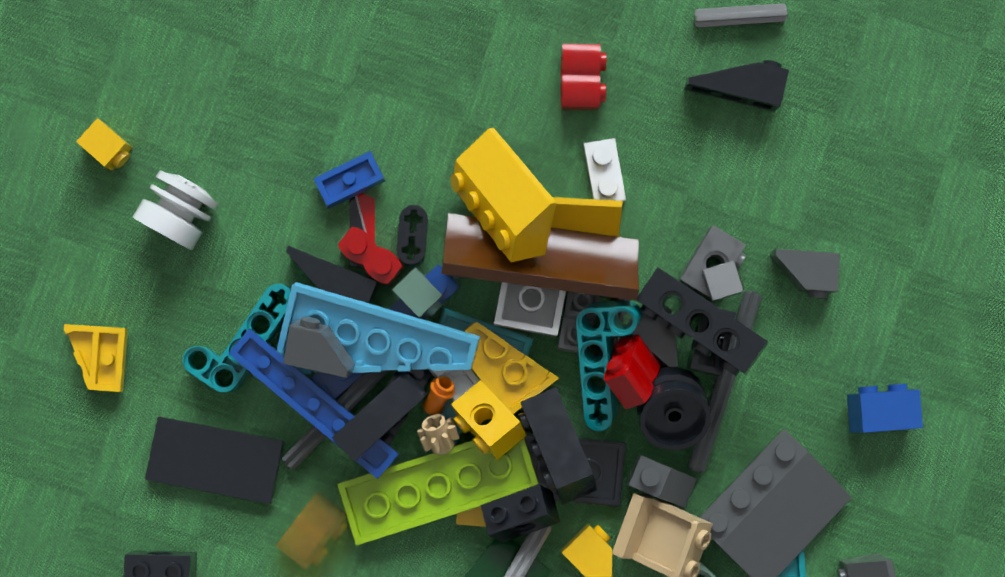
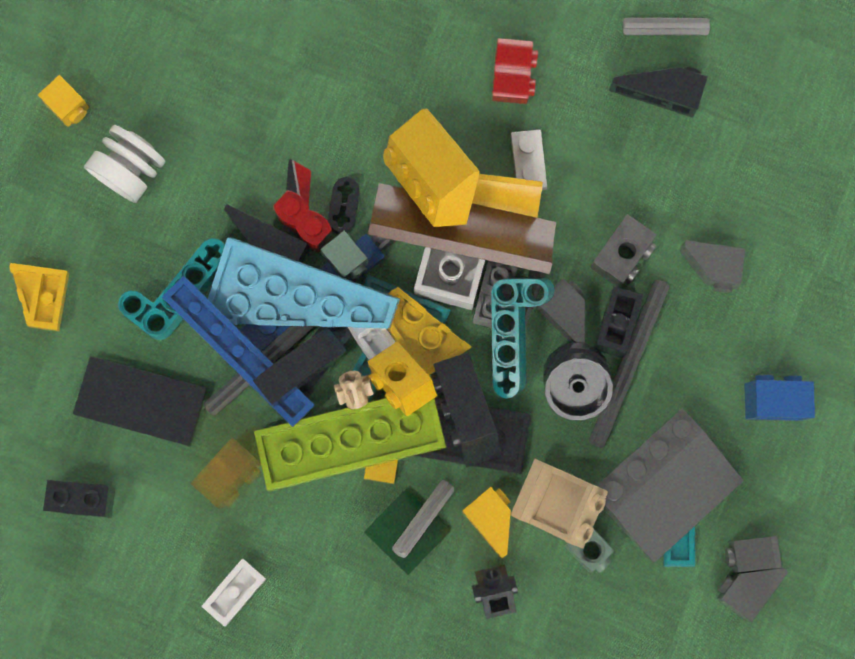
camera: 10 degrees right, 5 degrees down
dark grey slope [283,317,355,378] -> none
blue plate [313,151,385,209] -> none
orange pin [423,376,455,415] -> none
black brick [481,484,560,543] -> none
red brick [604,334,660,409] -> none
dark grey slope [626,454,697,508] -> none
black brick [637,267,768,376] -> none
light grey tile [702,260,744,301] -> none

